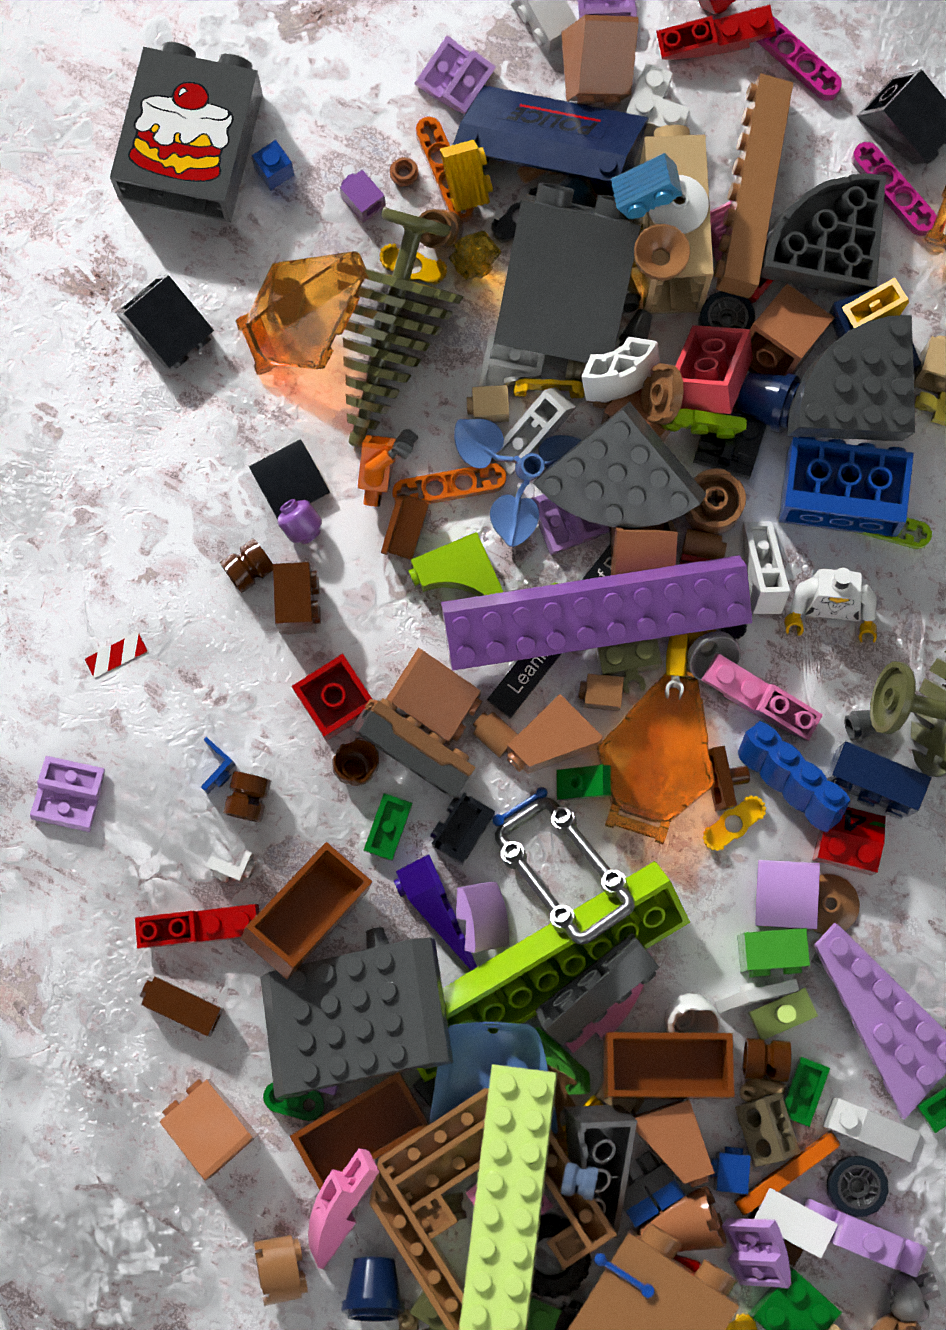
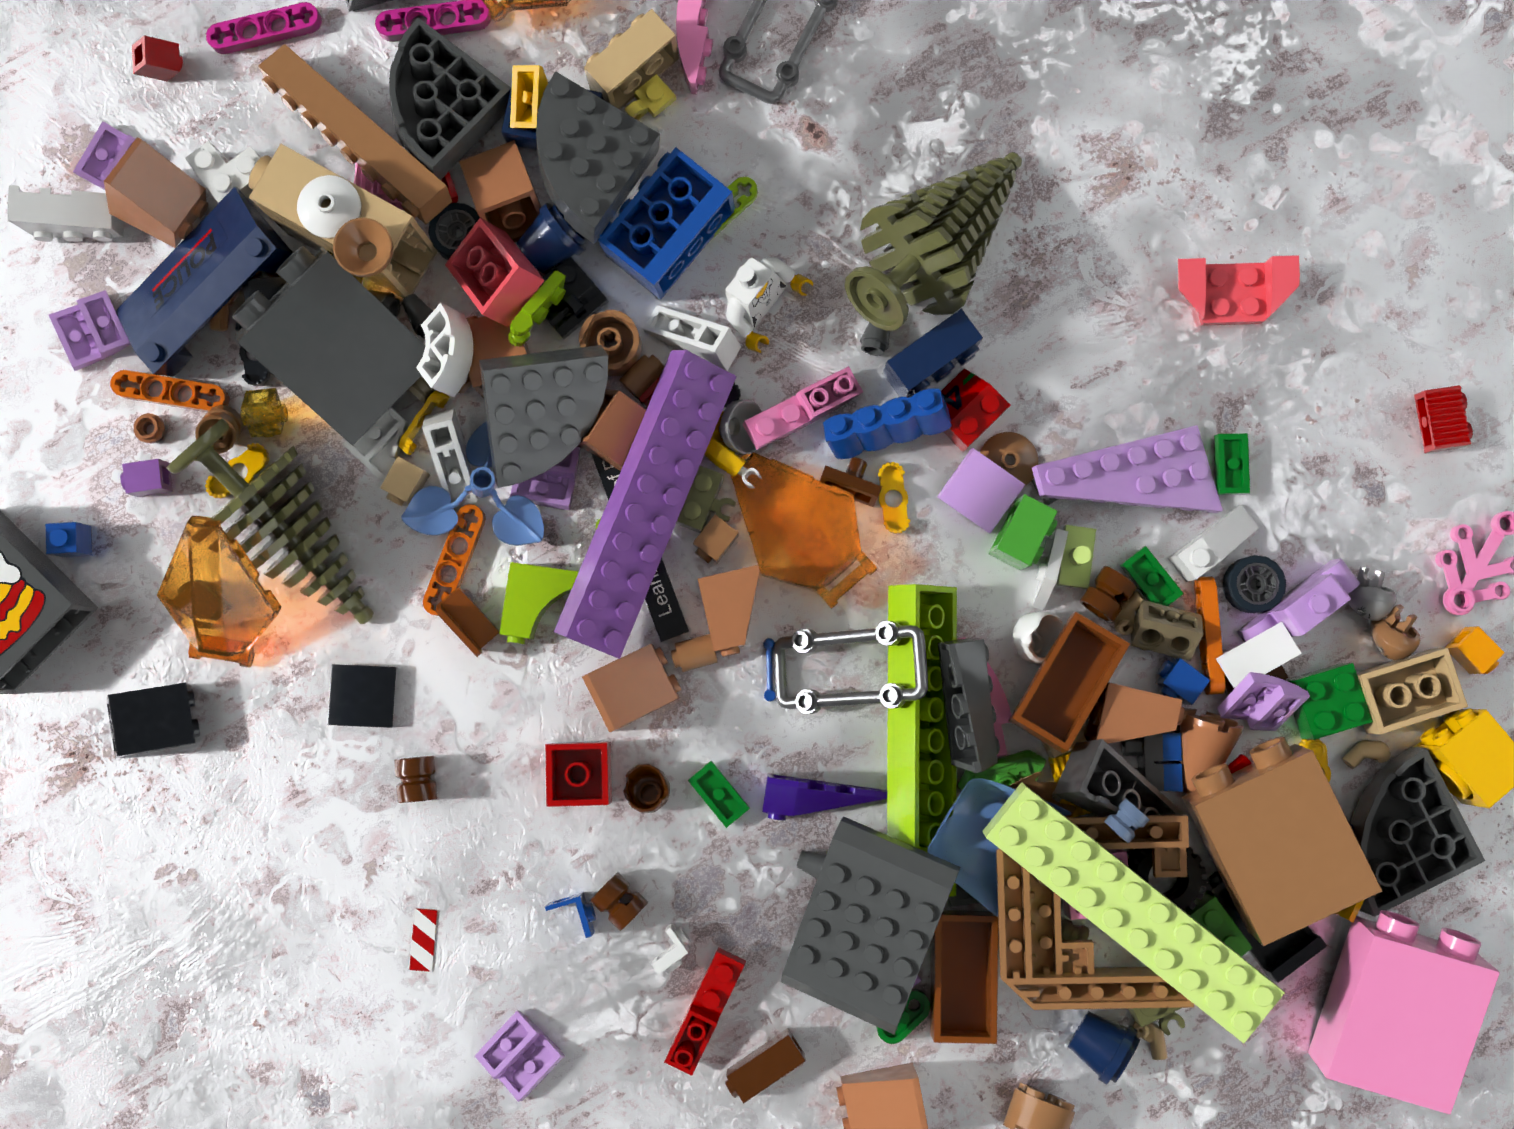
camera: 55 degrees left, 5 degrees up
dark orange piece [241,842,373,980] -> none
reddish brown brick [273,562,321,634] -> none
medium lavender head [277,499,322,545] -> none
bright pink slope [308,1148,379,1269] -> none
piece [350,698,476,798] -> none
orange torso [358,429,419,507] -> none
black hinge [430,792,495,865] -> none
yellow brick [440,140,493,212] -> none
lavender slope [456,882,509,952] -> none
green plate [556,765,611,801] -> none
blue hinge [594,1253,654,1298] -> none
dark azure brick [611,153,682,220] -> none
medium nougat tile [641,363,684,425] -> none
red slope [656,4,777,60] -> none

